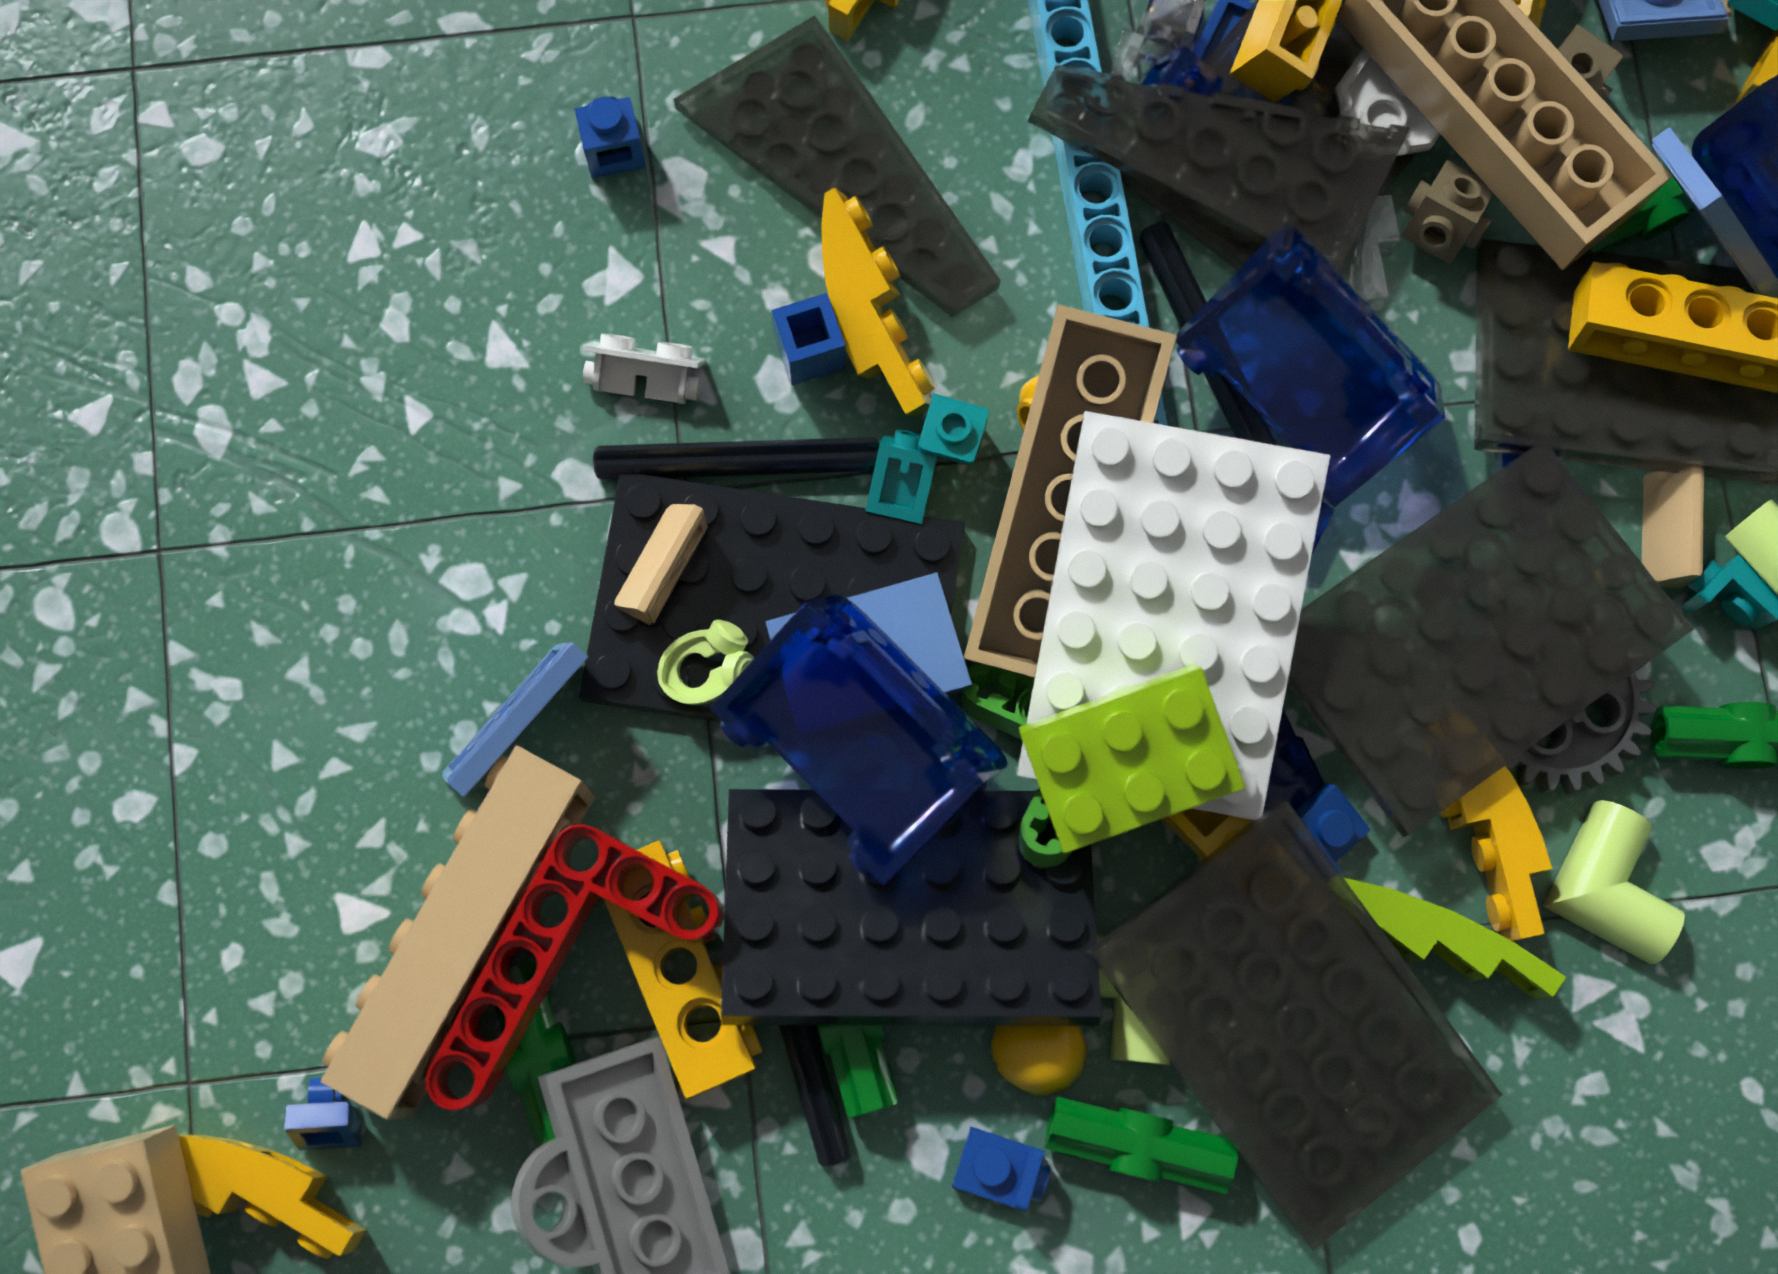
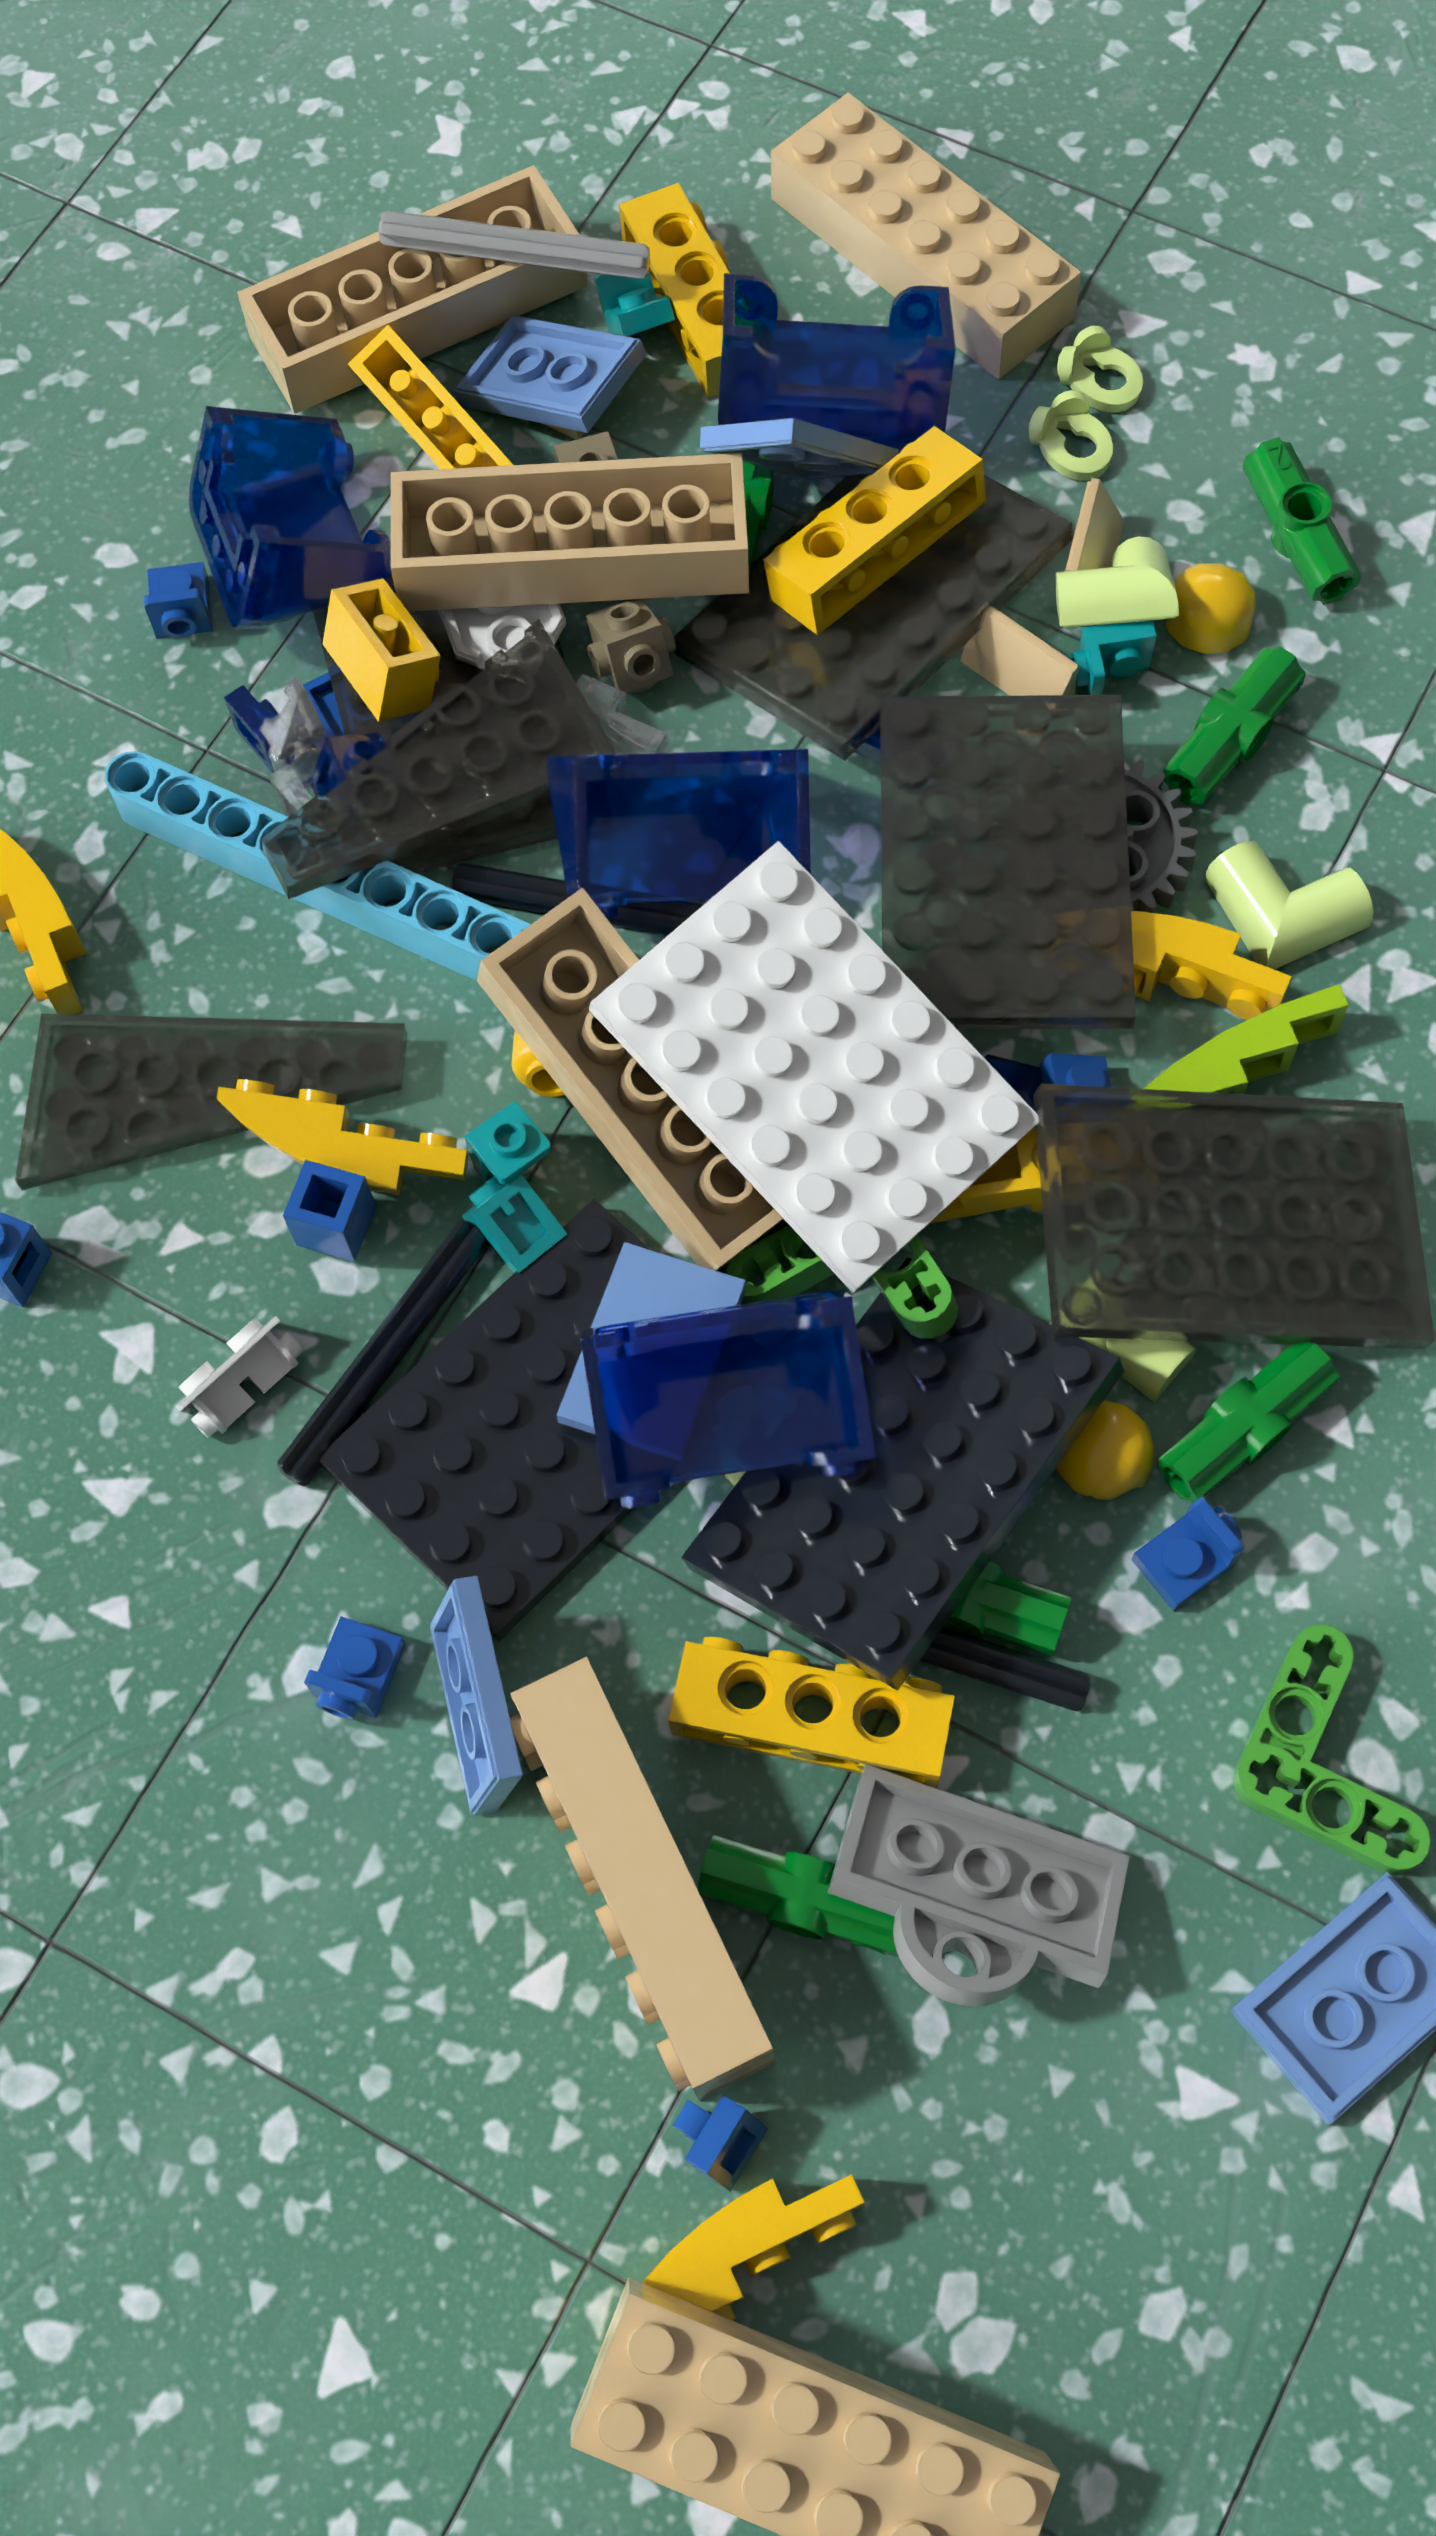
camera: 45 degrees left, 10 degrees down
red beam [426,824,724,1110] -> none
tan slope [614,504,708,625] -> none
yellowish green piece [657,620,757,705] -> none
lime brick [1018,664,1246,853] -> none
none -> blue bracket [304,1616,406,1720]

